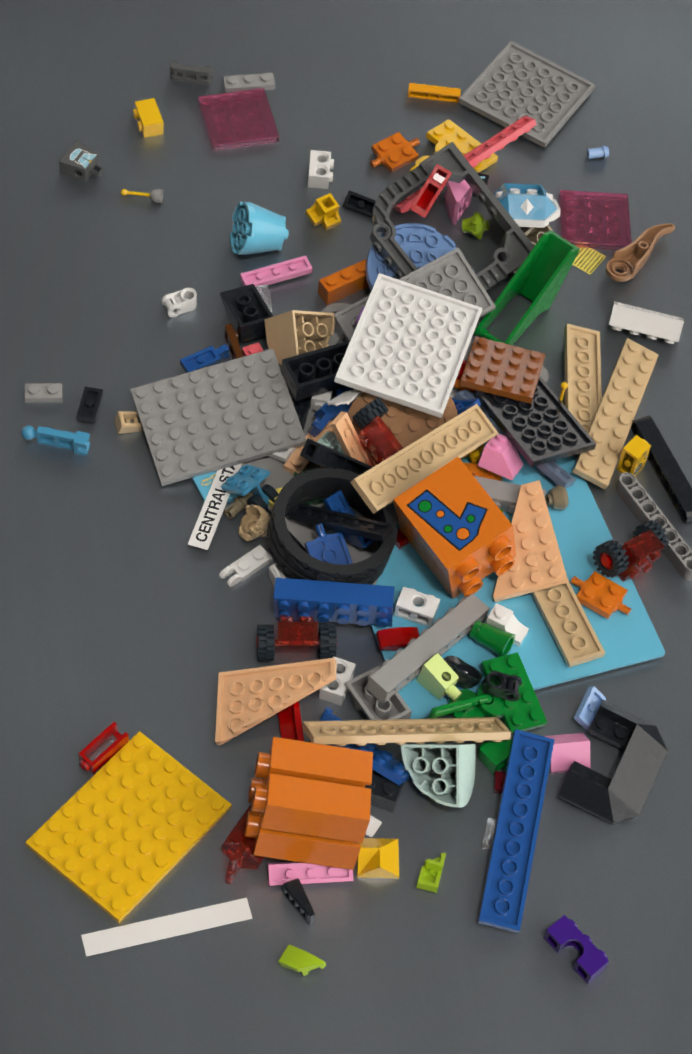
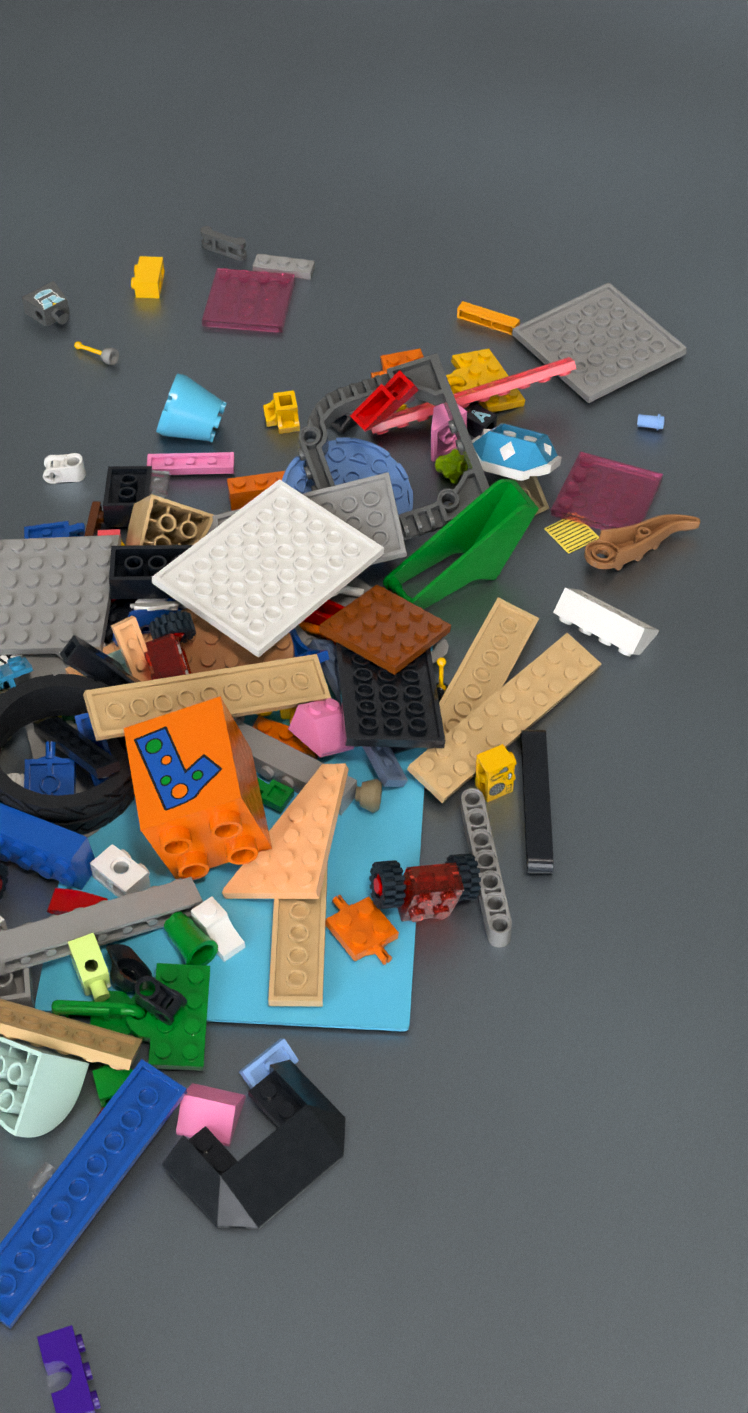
camera: 30 degrees right, 5 degrees down
white brick [308,150,334,189] -> none

